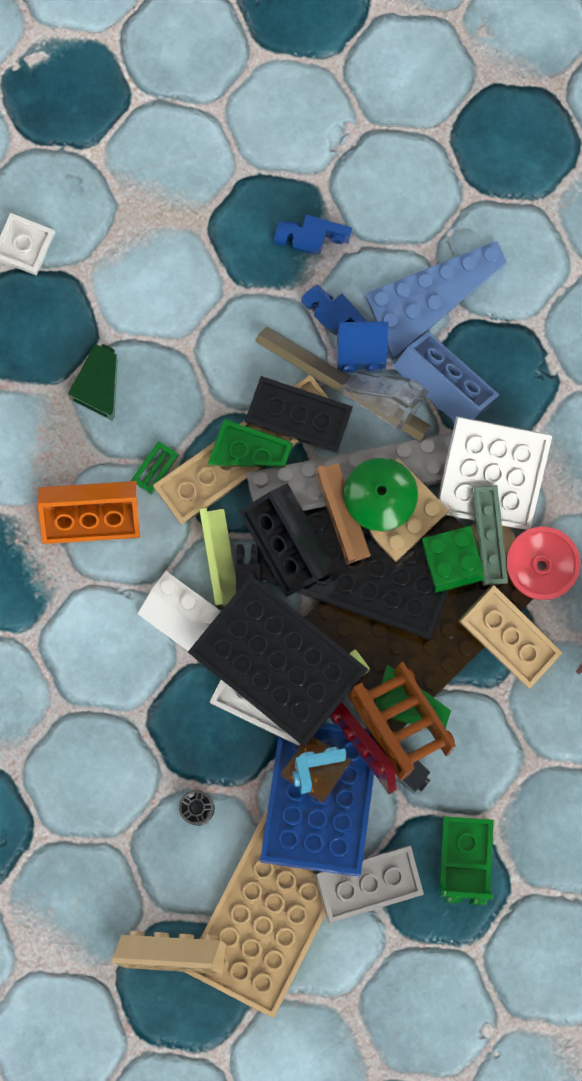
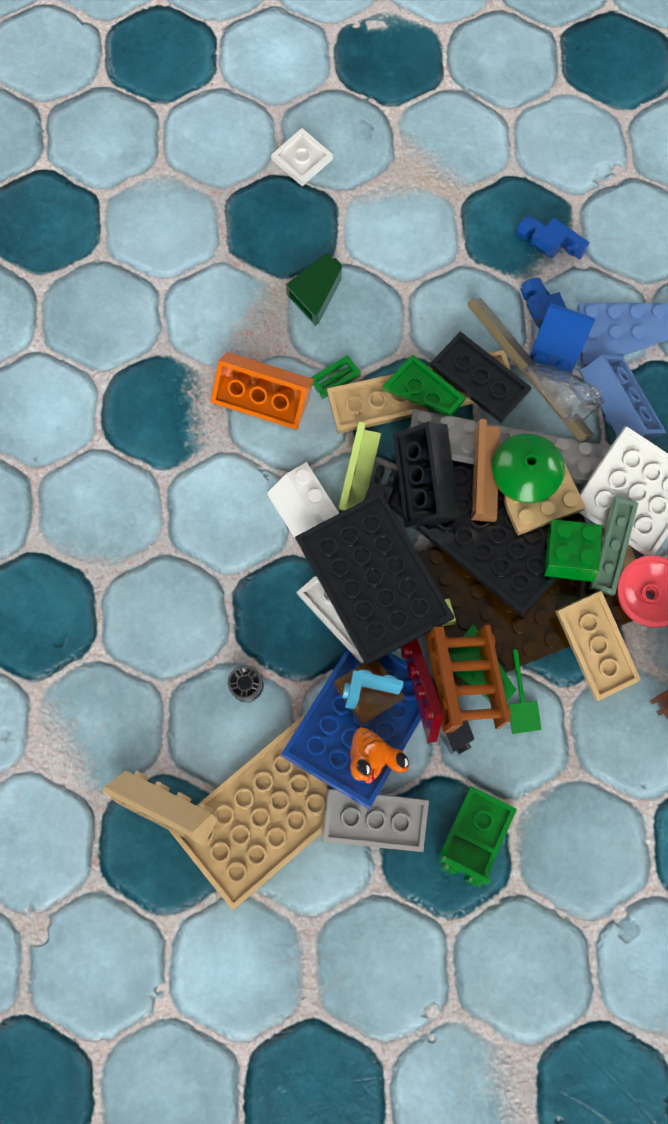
camera: 25 degrees right, 5 degrees down
none -> orange head [350,727,410,784]
none -> green piece [508,649,542,734]

